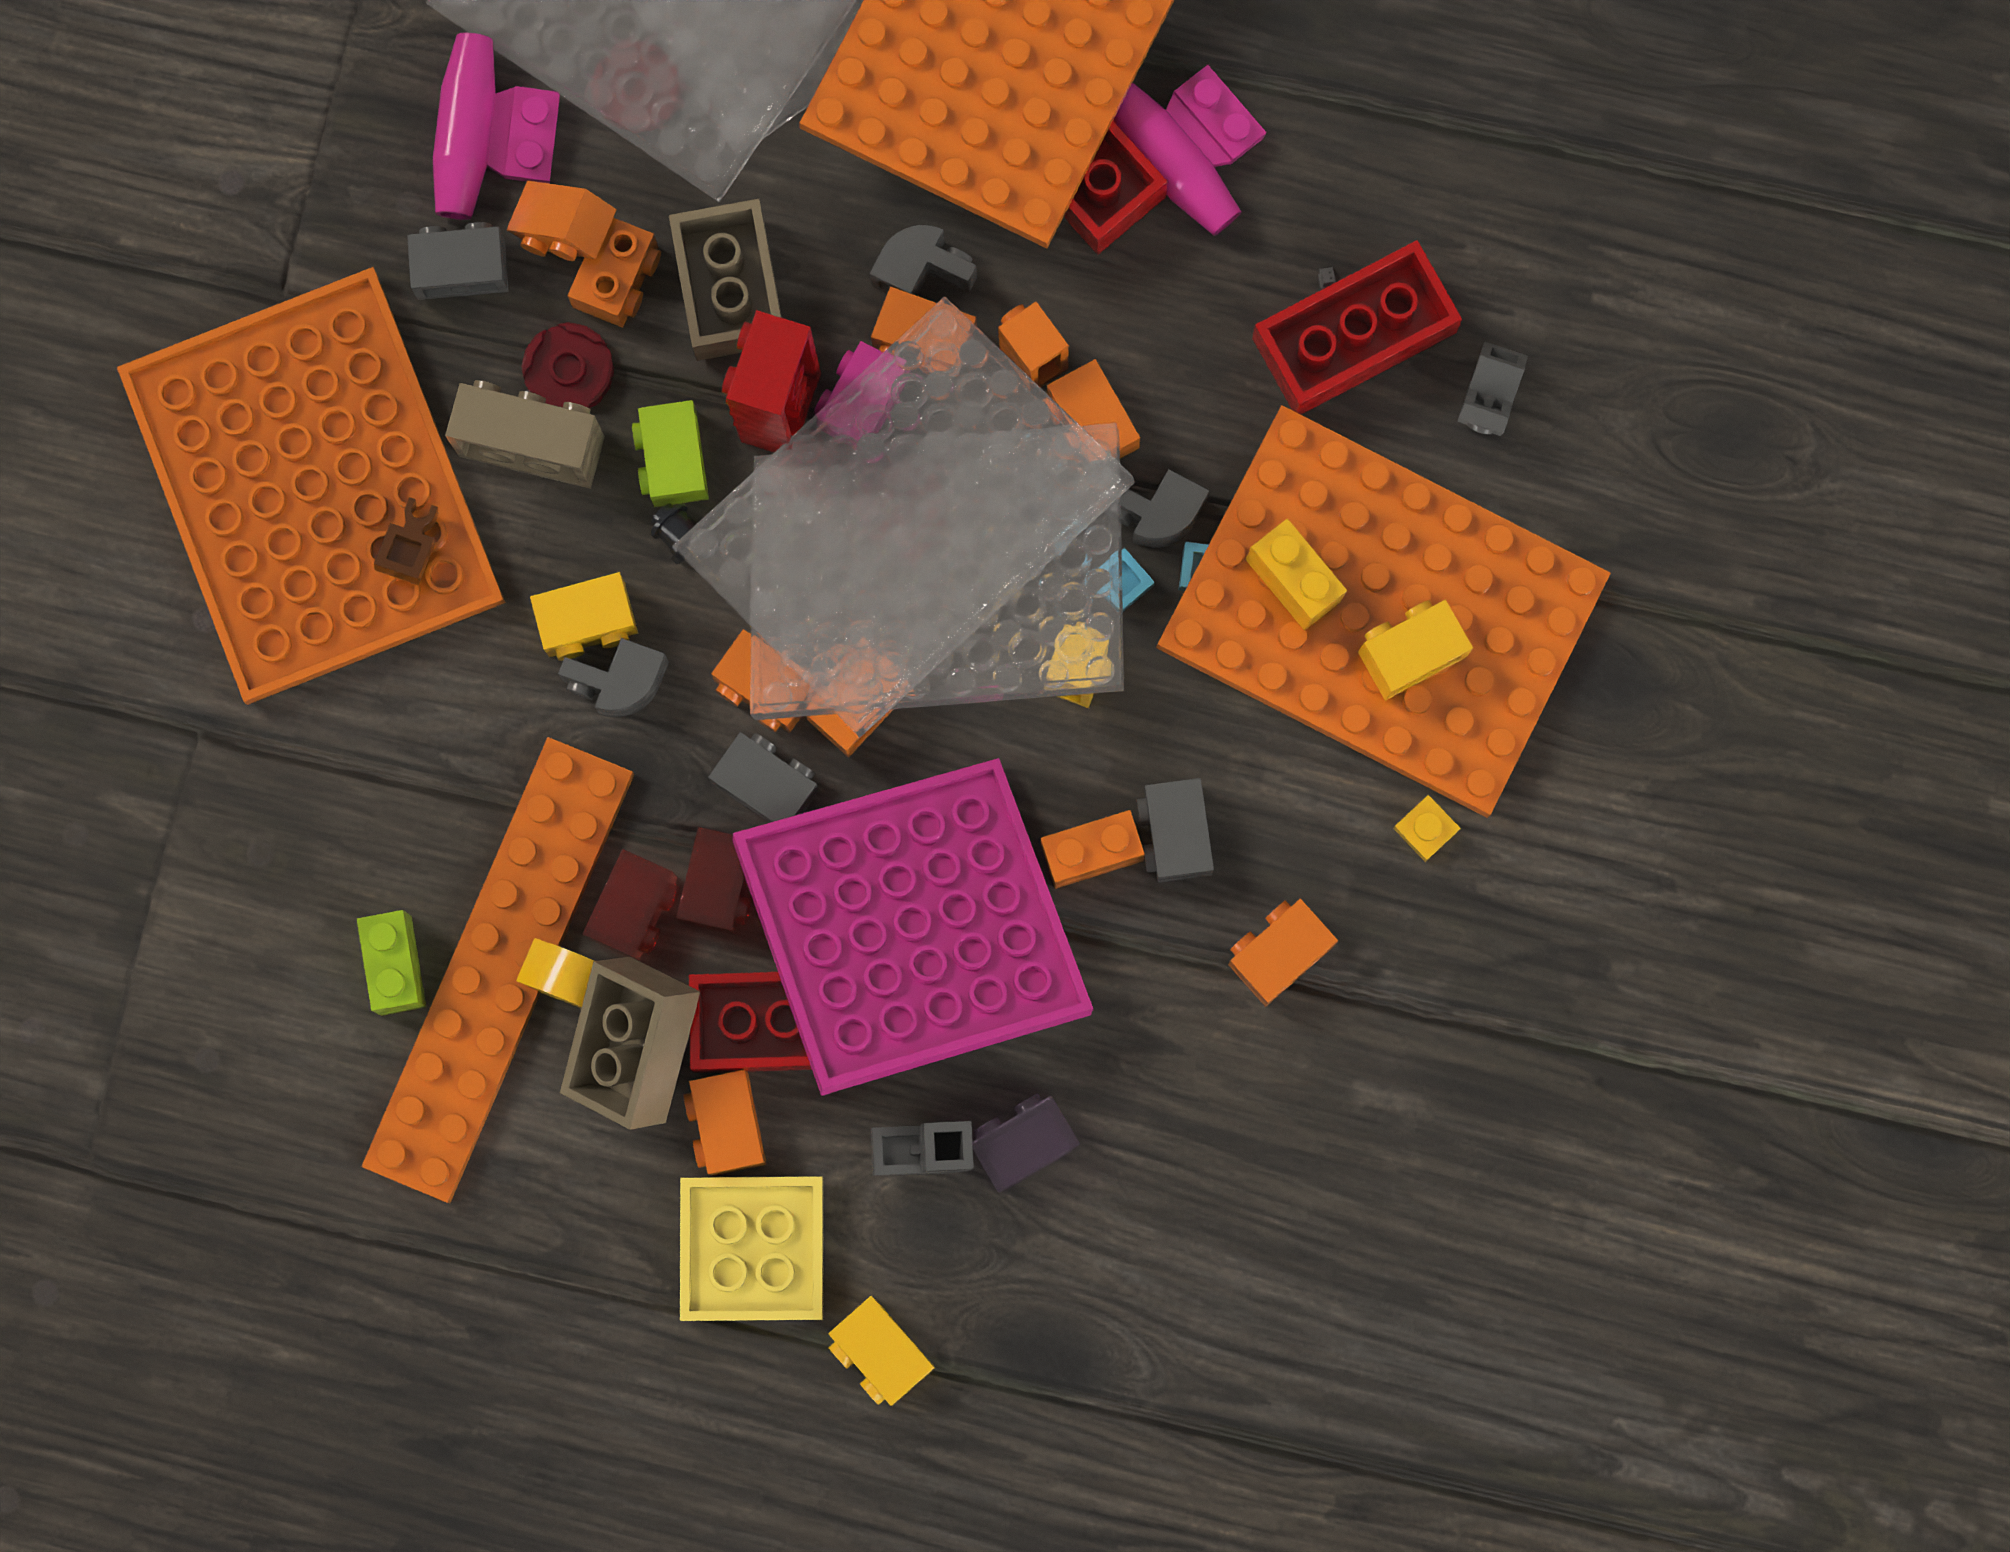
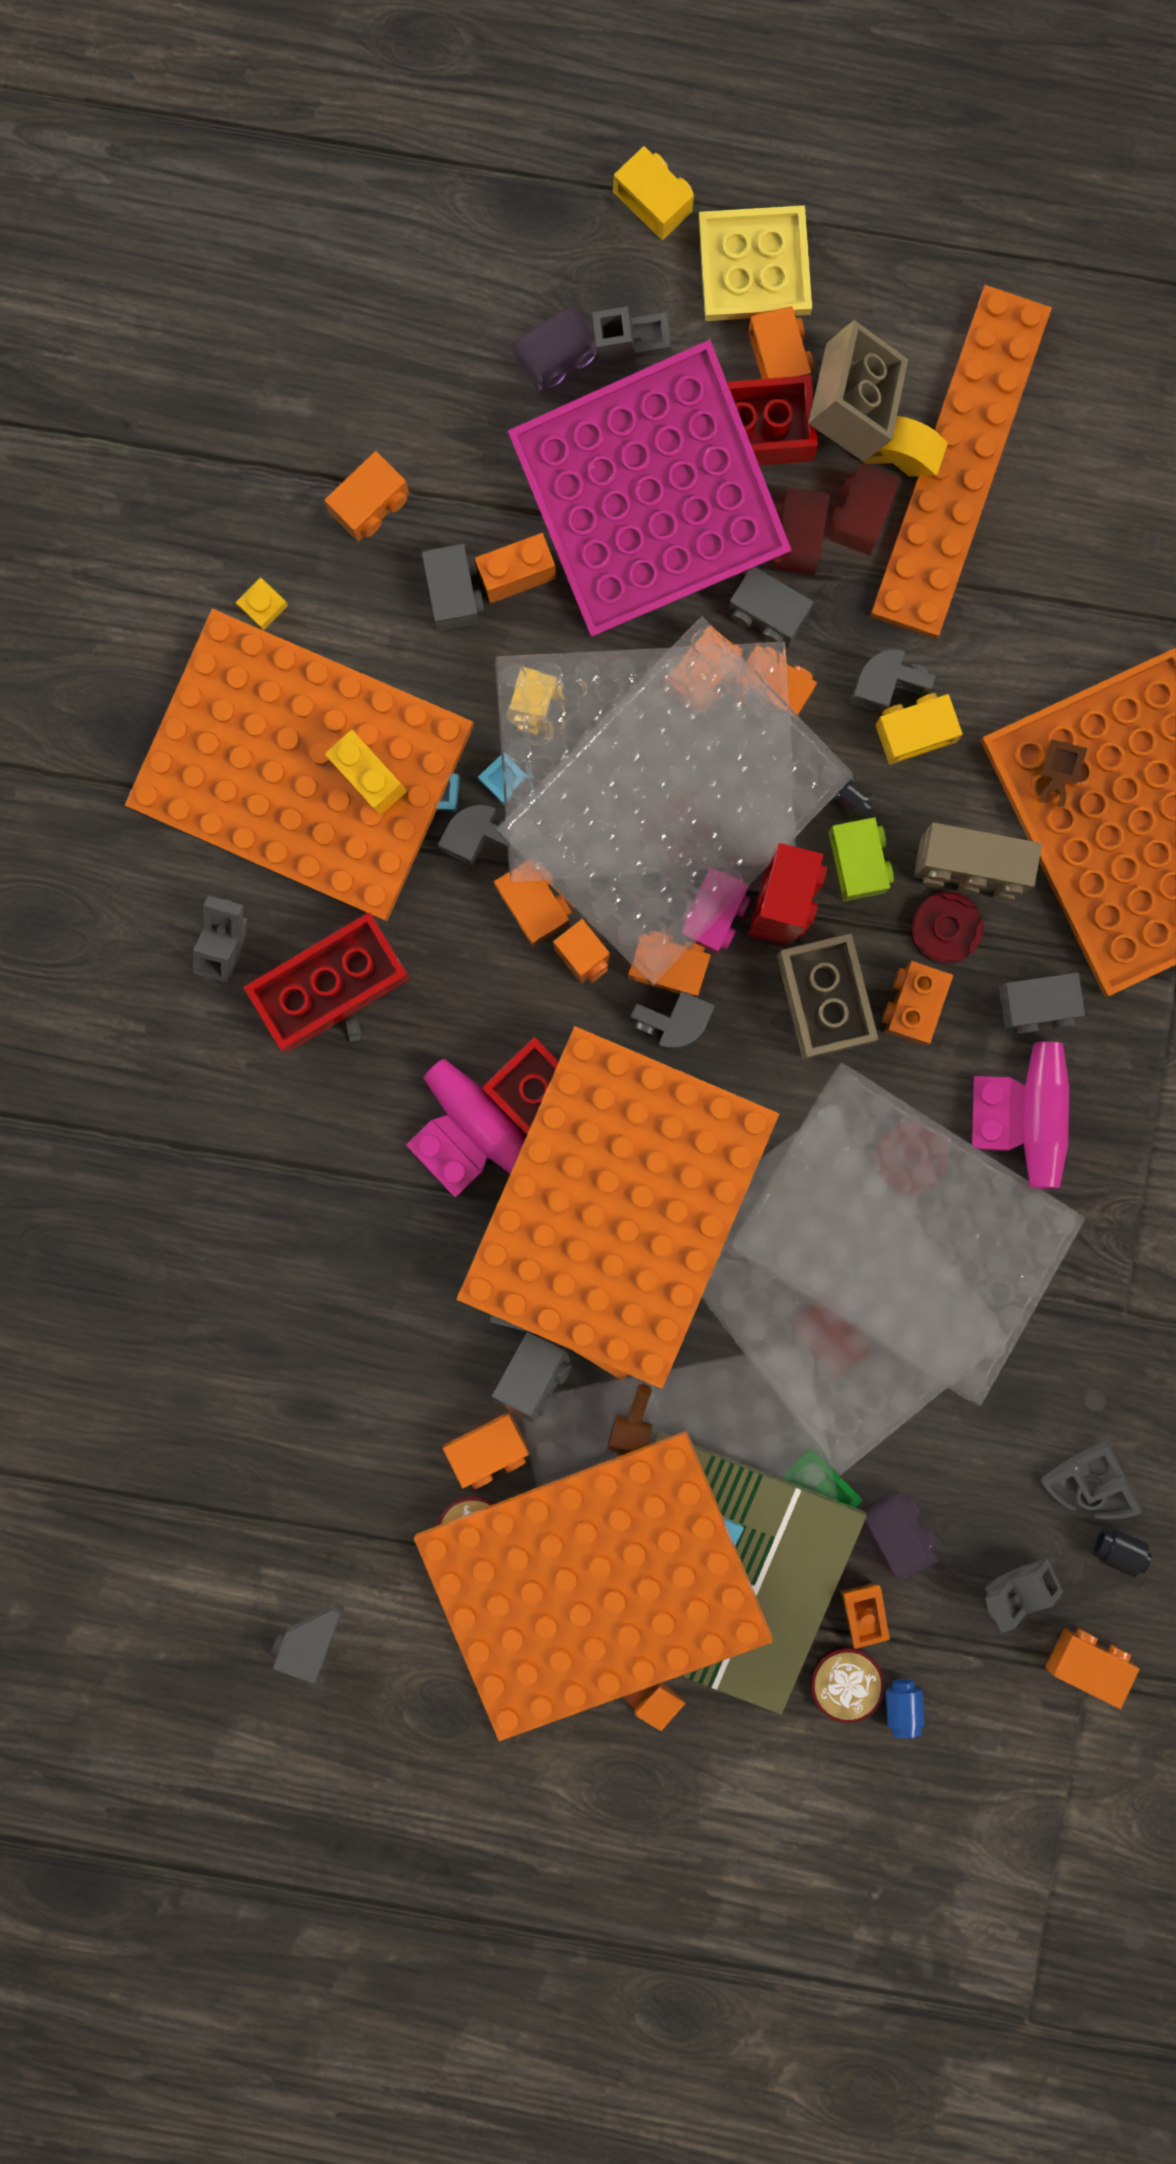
camera: 170 degrees right, 5 degrees up
lime piece [357,910,427,1016] -> none
orange piece [506,180,617,261] -> none
yellow piece [1358,599,1473,701] -> none

